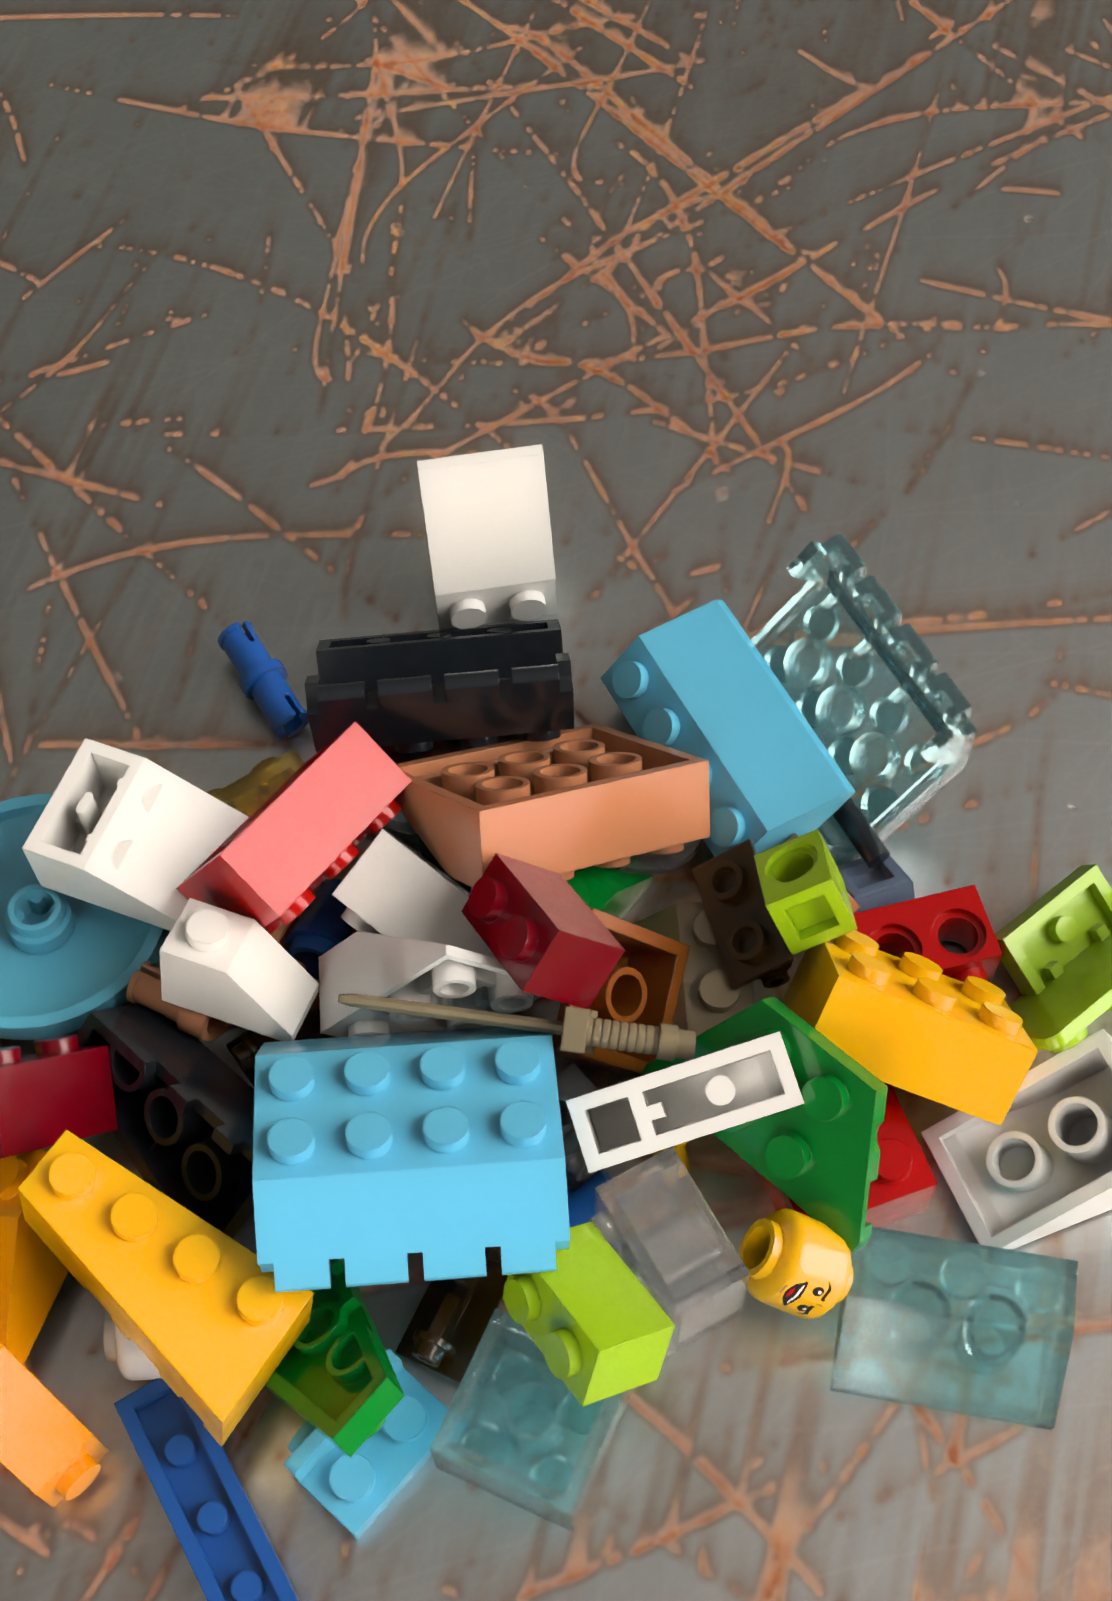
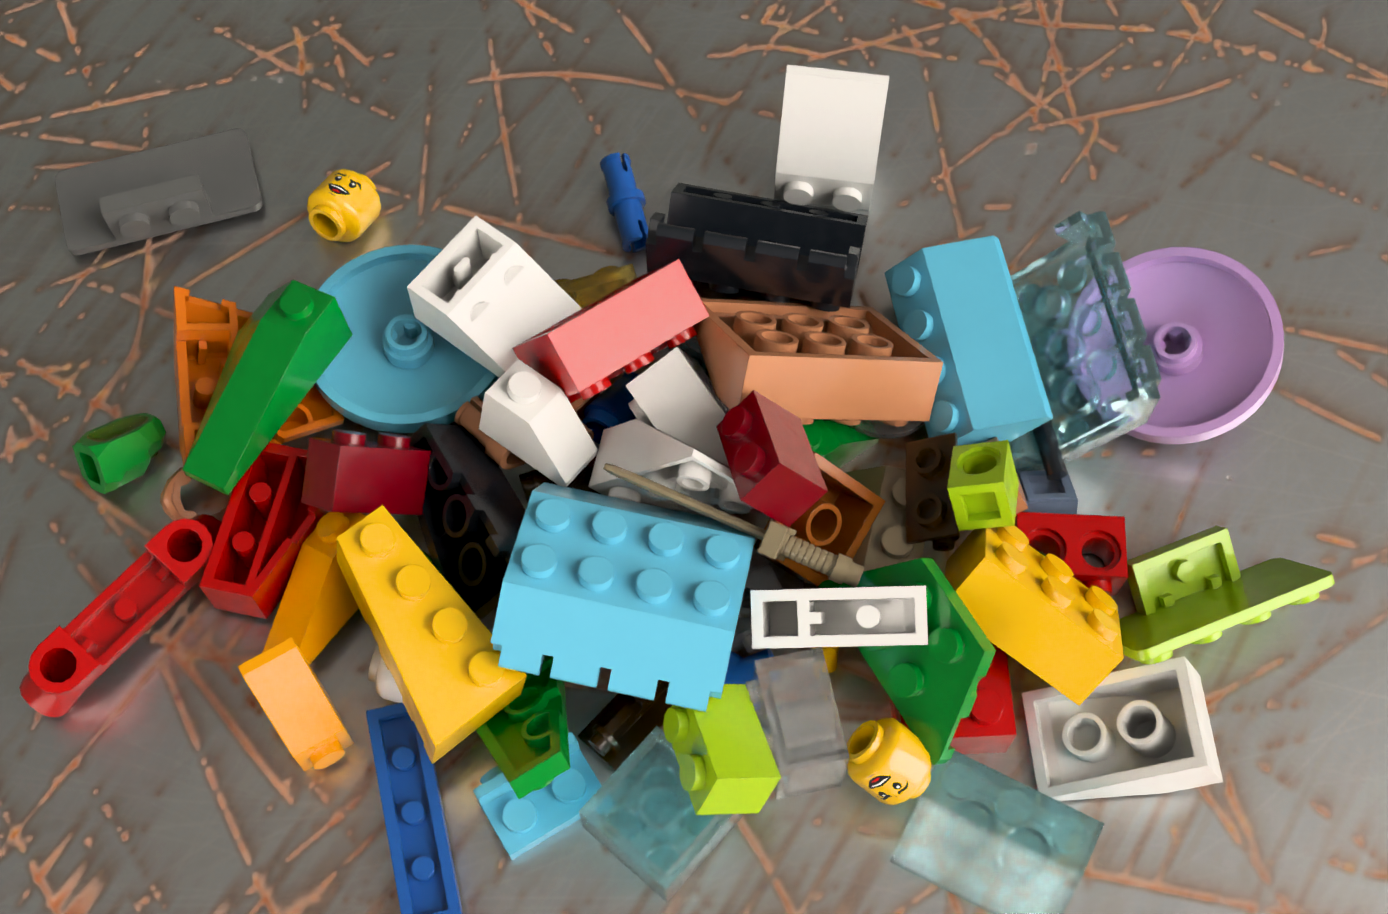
camera: 15 degrees right, 5 degrees up
none -> lavender dish [1070,247,1284,444]

